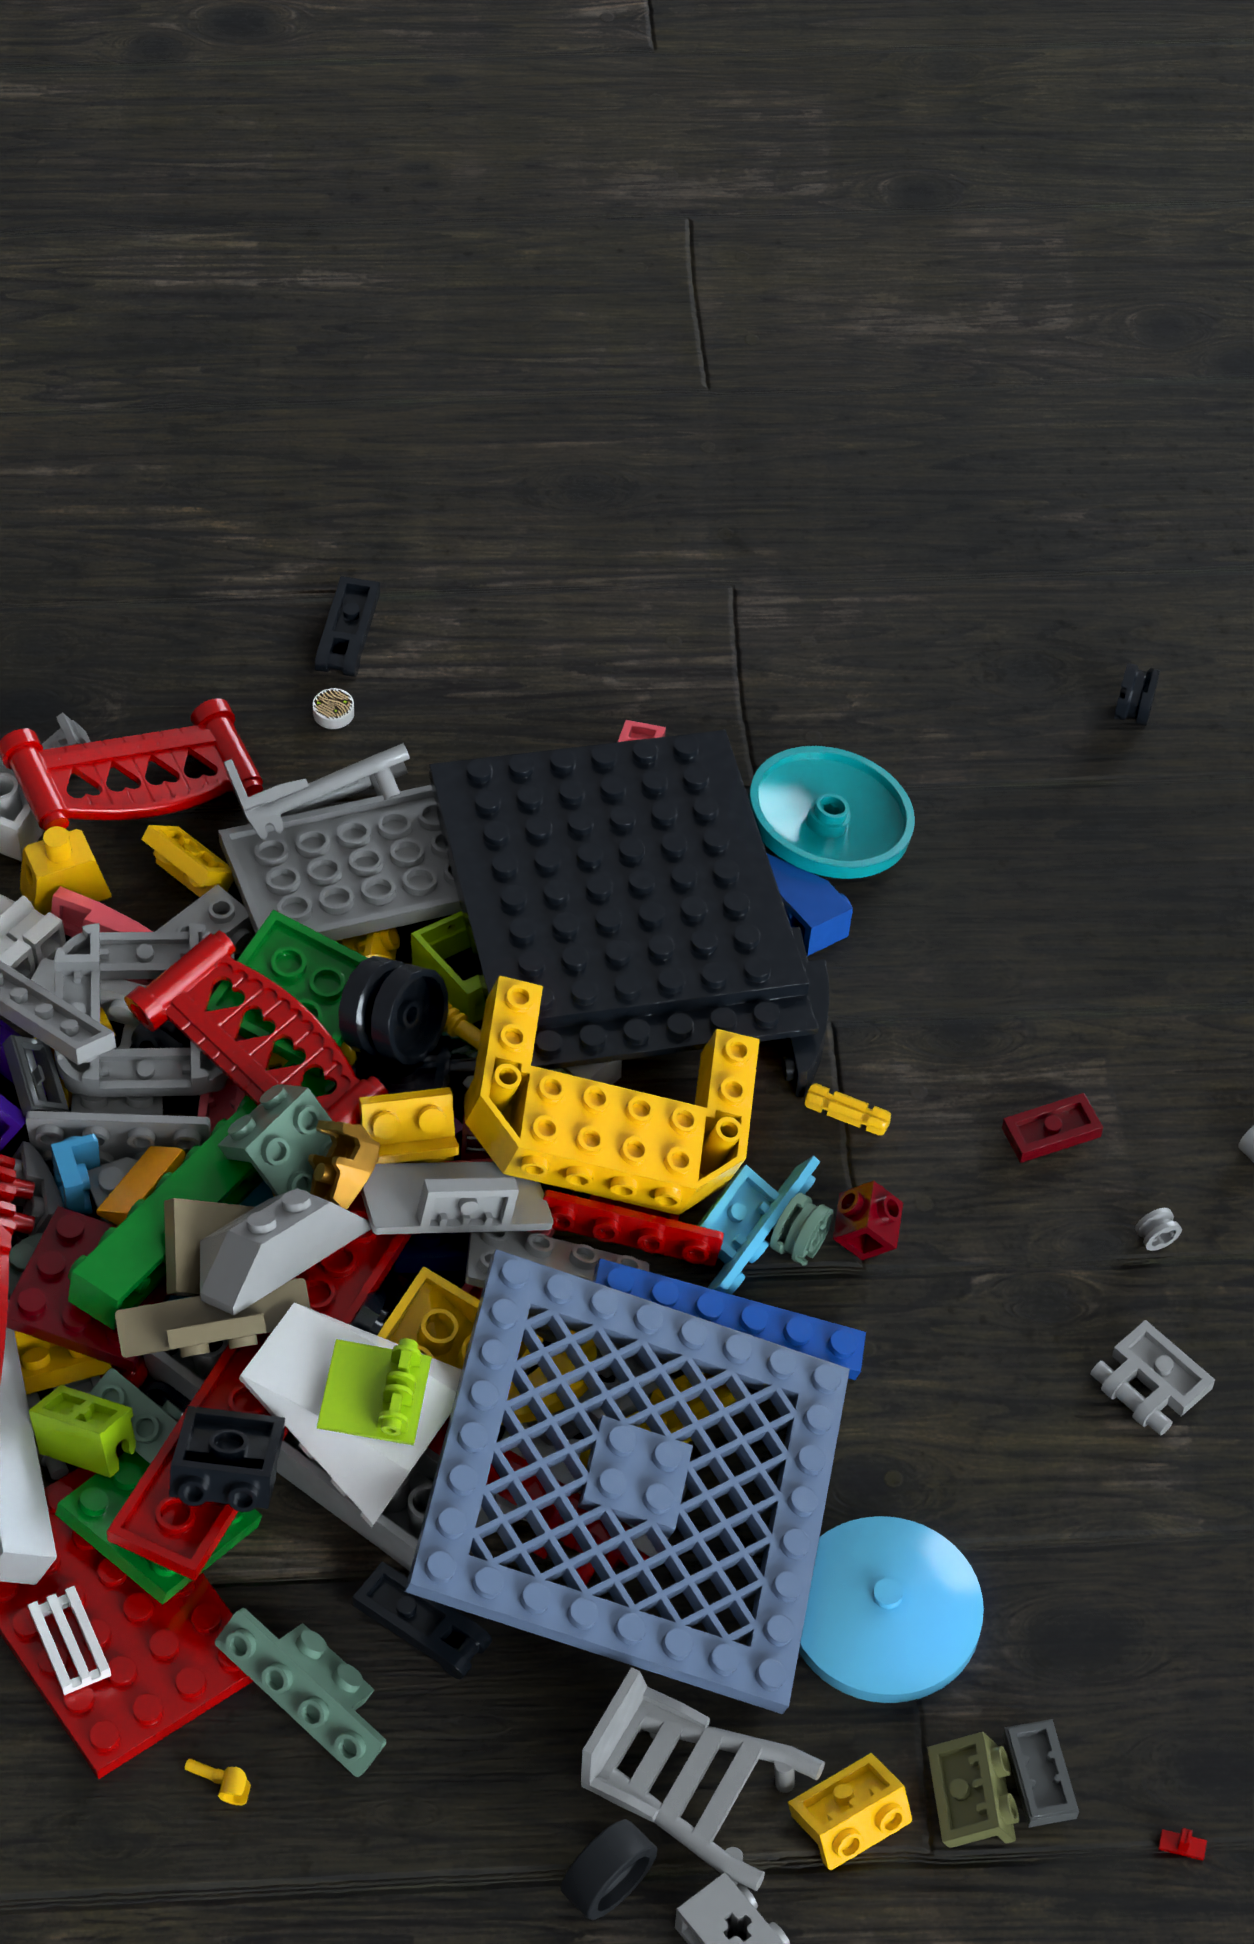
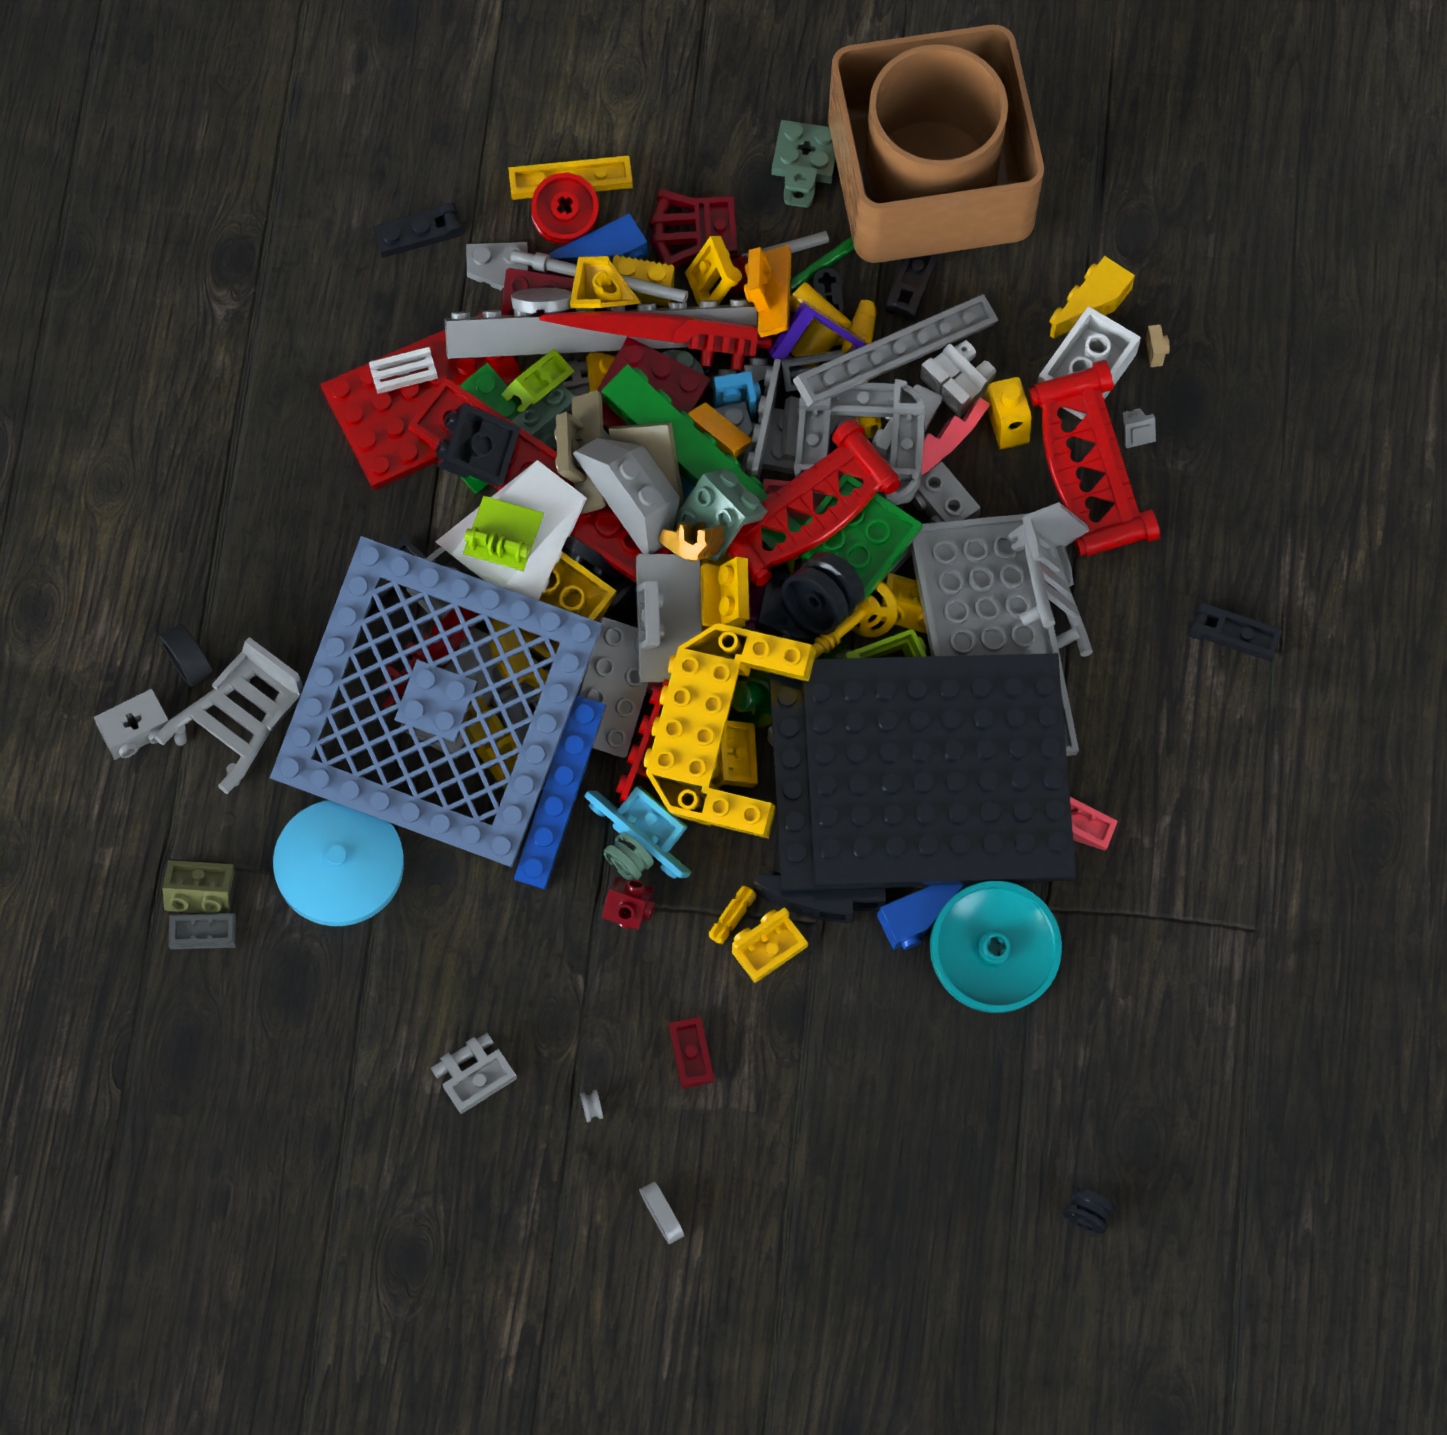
camera: 100 degrees right, 15 degrees up
yellow bracket [141,825,234,897] -> none
yellow hand [185,1758,251,1806] -> none
sand green bracket [215,1608,387,1777] -> none
tile [313,688,354,729] -> none
yellow bracket [788,1753,912,1870] -> none
red piece [1158,1828,1207,1861] -> none
none -> yellow bracket [732,907,808,983]

